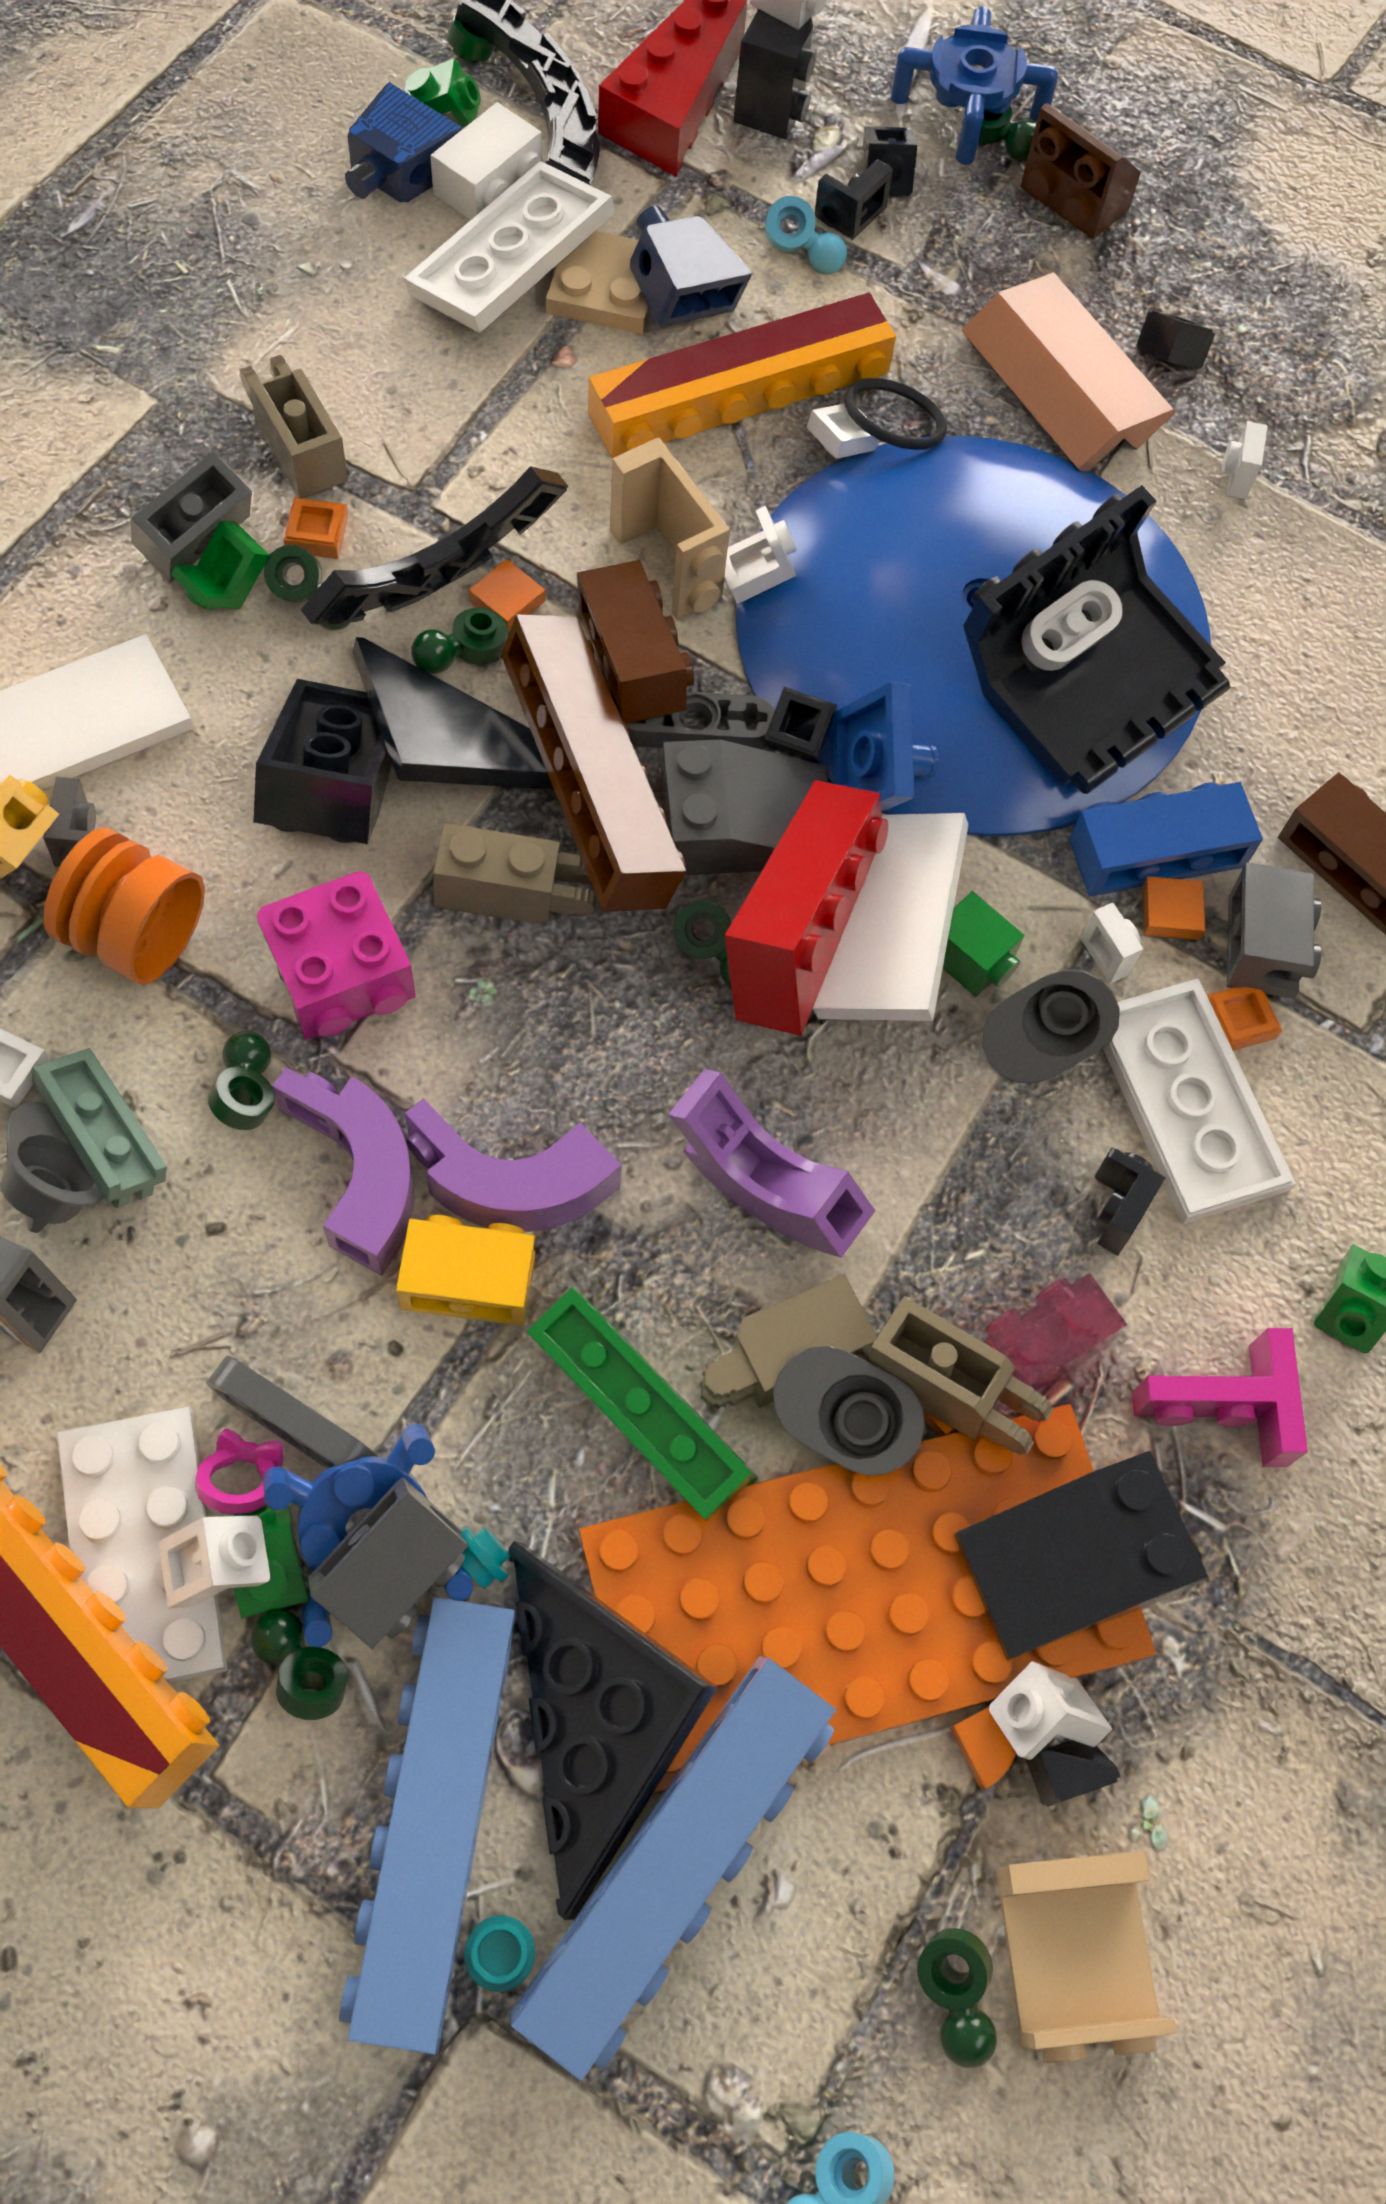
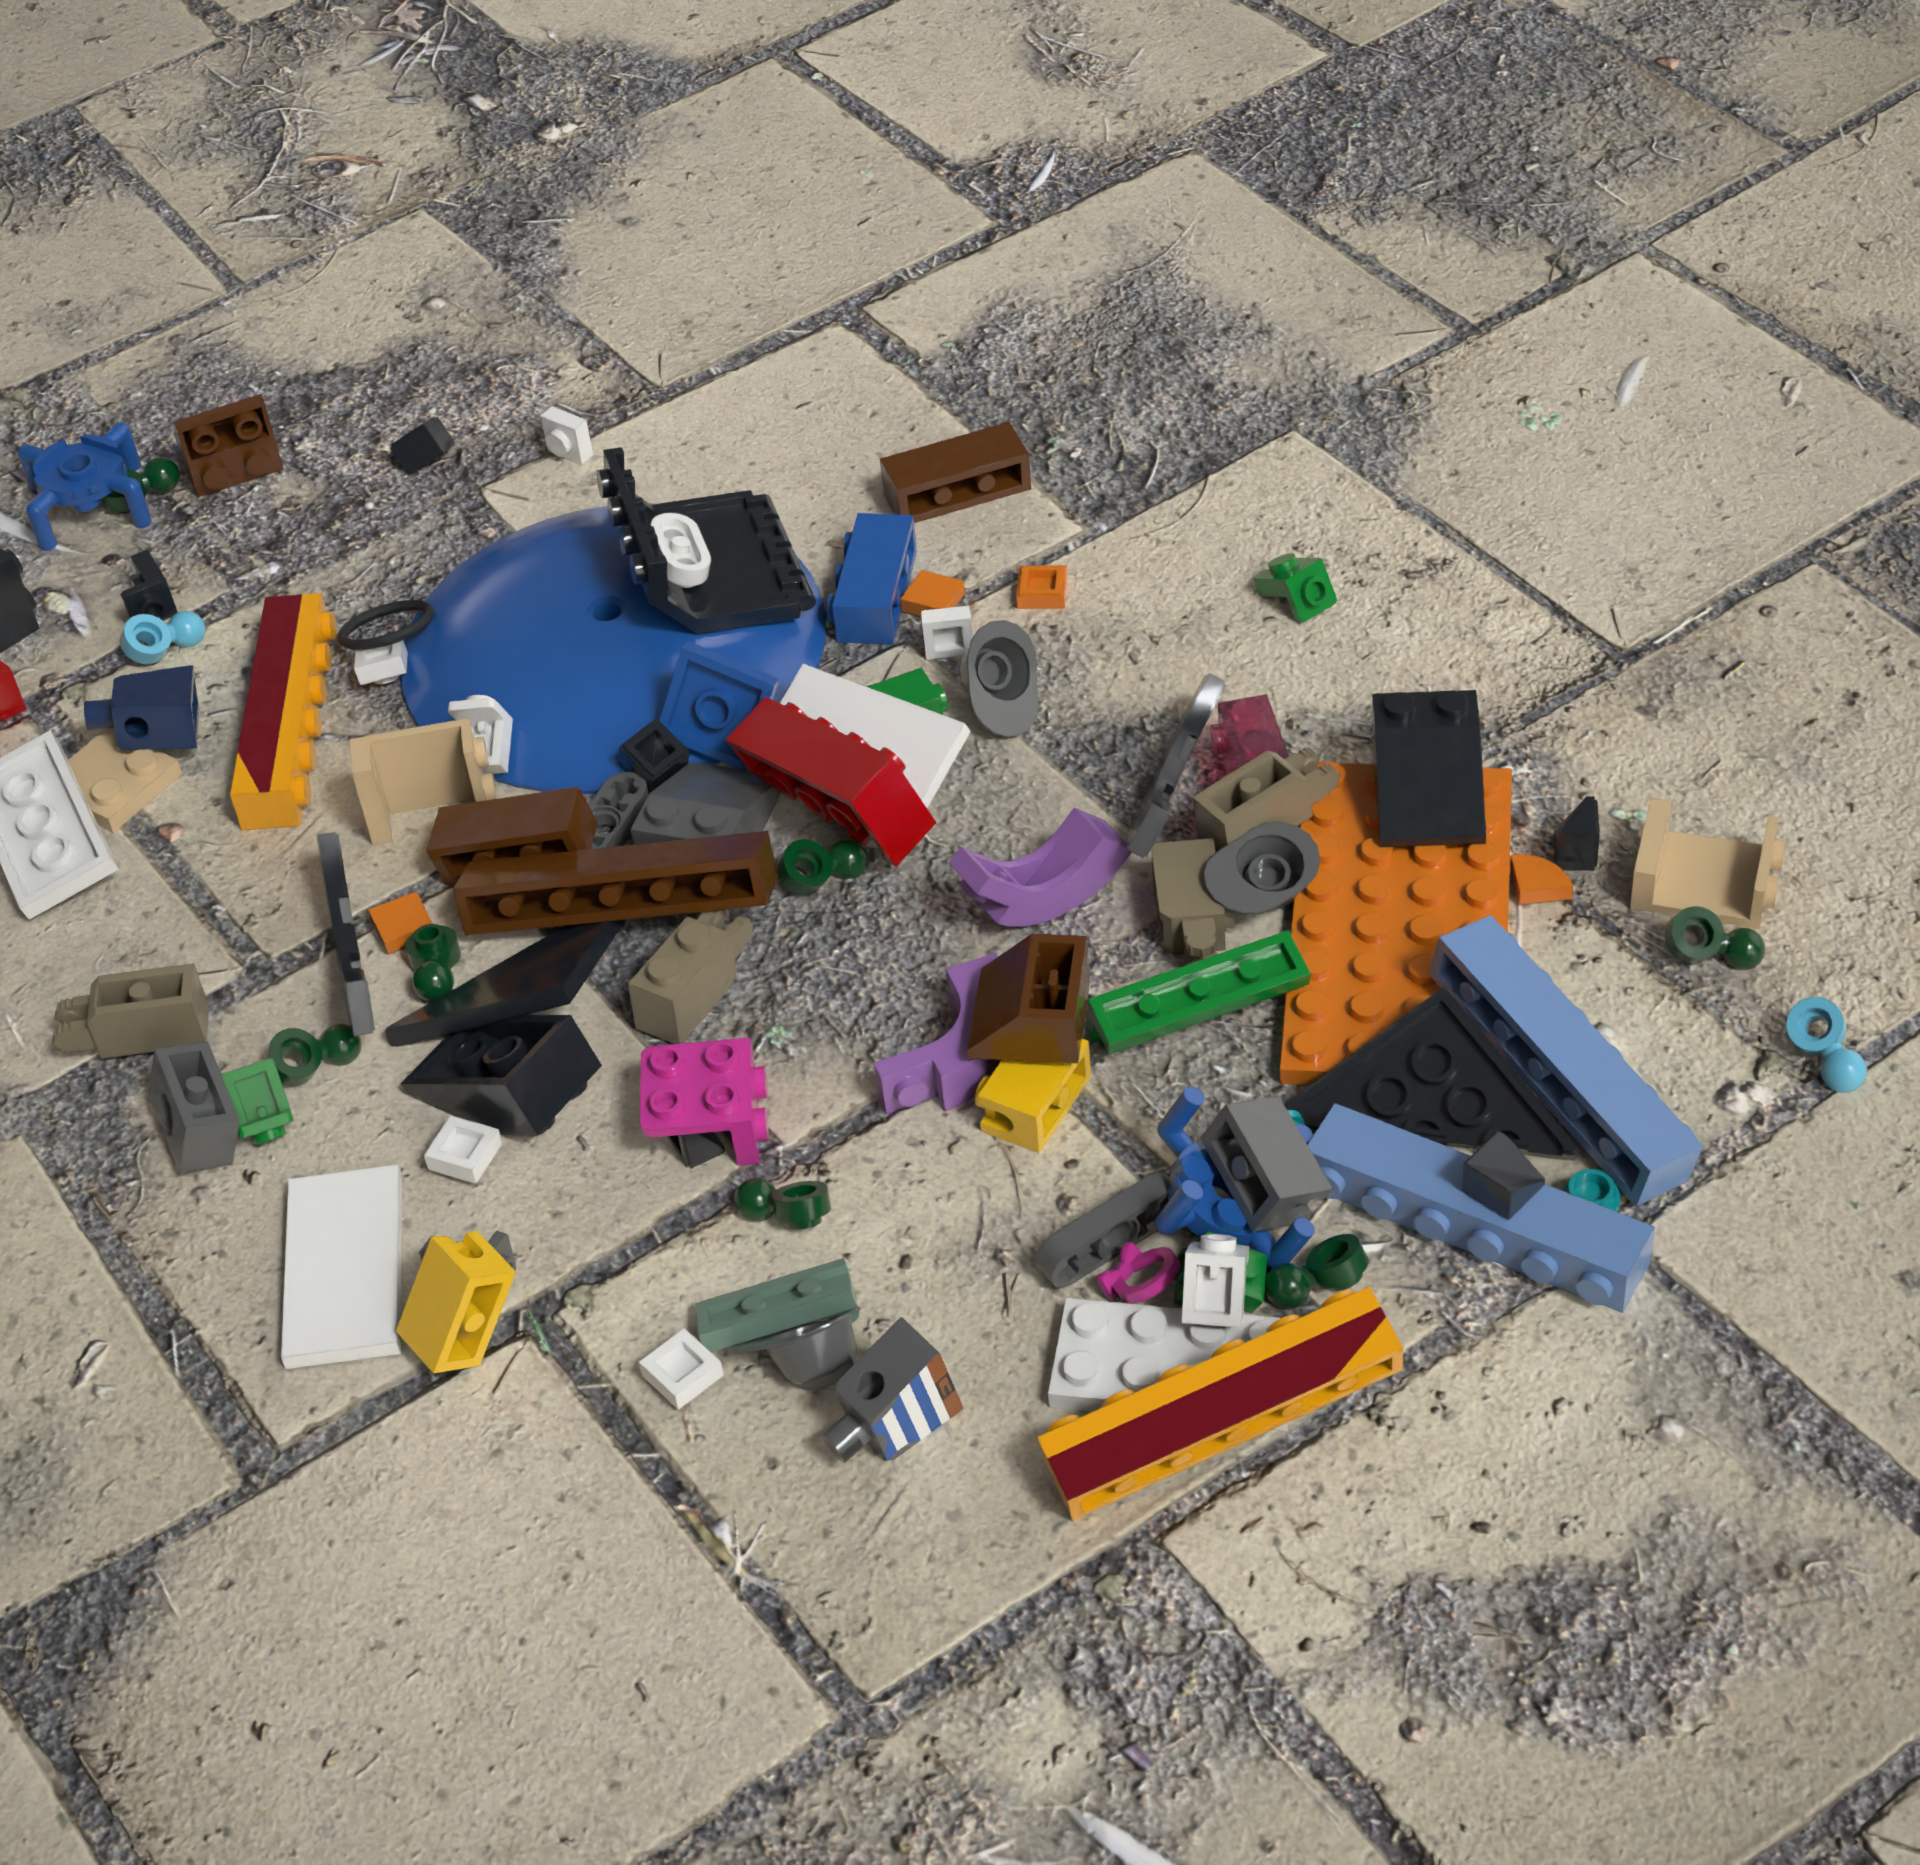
camera: 55 degrees left, 20 degrees down
orange wheel [43,827,205,986] -> none
medium lavender arch [272,1067,414,1276] -> none
orange tile [283,497,348,559] -> none
black bracket [863,126,918,196] -> none
nougat slope [961,272,1176,471] -> none
white bracket [989,1661,1112,1760] -> none
black bracket [1094,1148,1166,1256] -> none
white tile [1103,978,1296,1225] -> none
dark pink bracket [1132,1328,1308,1467] -> none
brick [1226,862,1321,999] -> none
none -> white plate [424,1115,502,1184]
none -> reddish brown slope [967,934,1090,1063]
none -> black tile [1125,673,1226,858]
none -> black slope [1462,1131,1545,1220]

